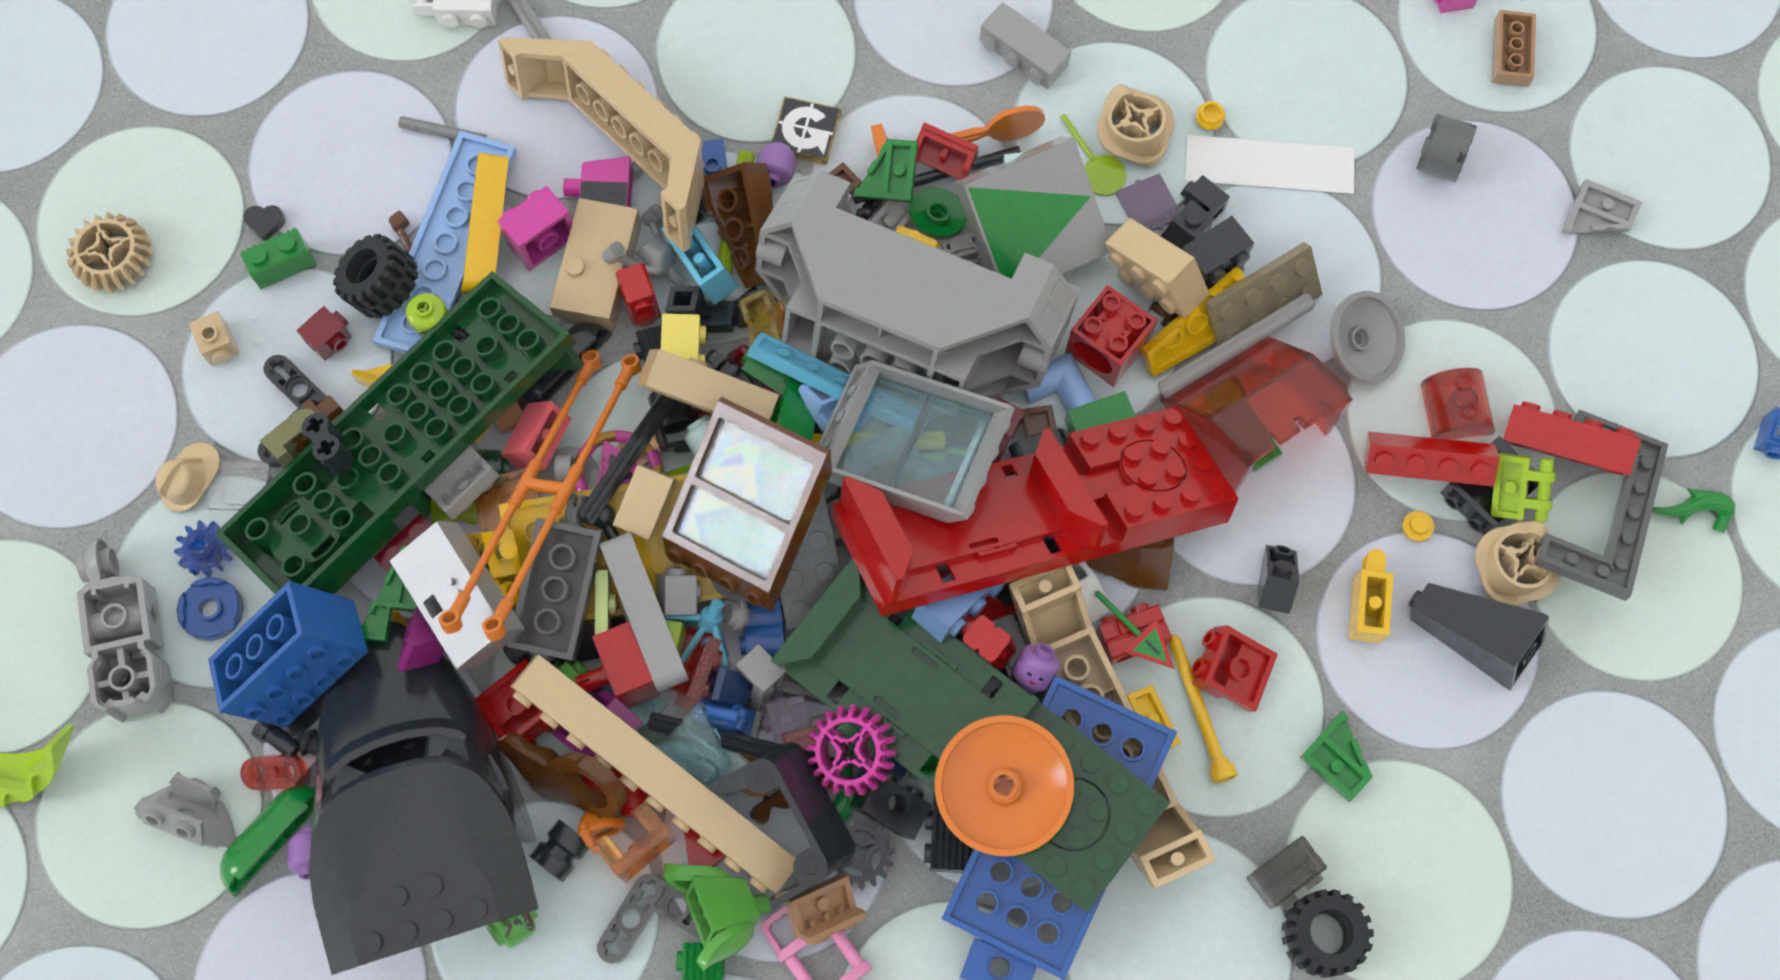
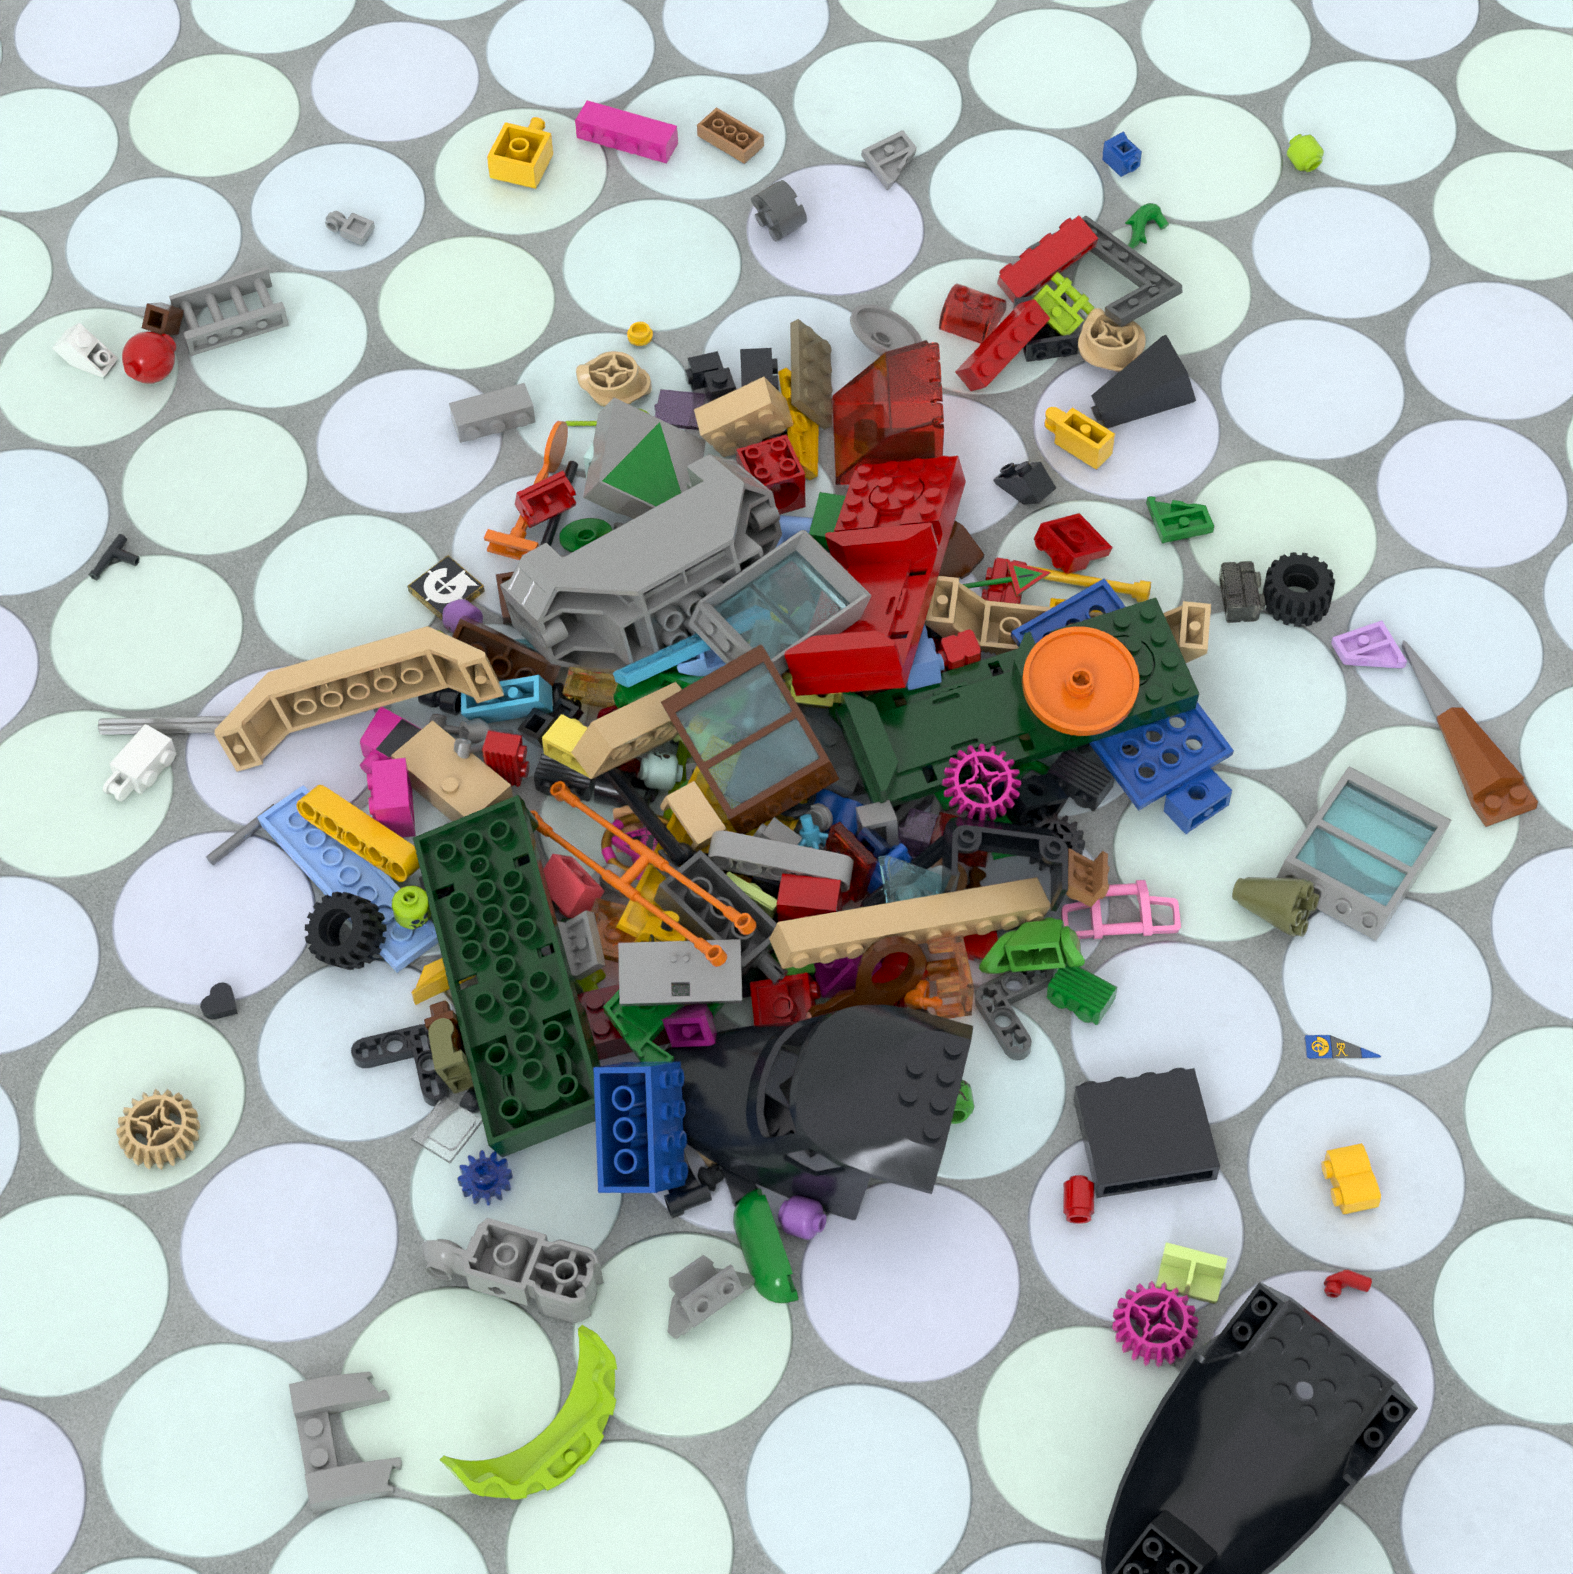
camera: 55 degrees left, 15 degrees down
tan piece [156,442,220,512] -> none
blue tile [176,577,244,641] -> none
tan brick [188,311,240,365] -> none
green brick [240,227,317,290] -> none
clear red plate [240,754,307,790] -> none
dark red brick [296,306,352,361] -> none
black axle [301,413,354,475] -> none
reddish brown hand [389,210,412,253] -> none
green wing [853,139,919,203] -> none
medium lavender head [1012,643,1060,694] -> none
light grey axle [1157,293,1315,398] -> none
white sticker [1185,135,1354,194] -> none
yellow plate [1402,511,1434,542] -> none

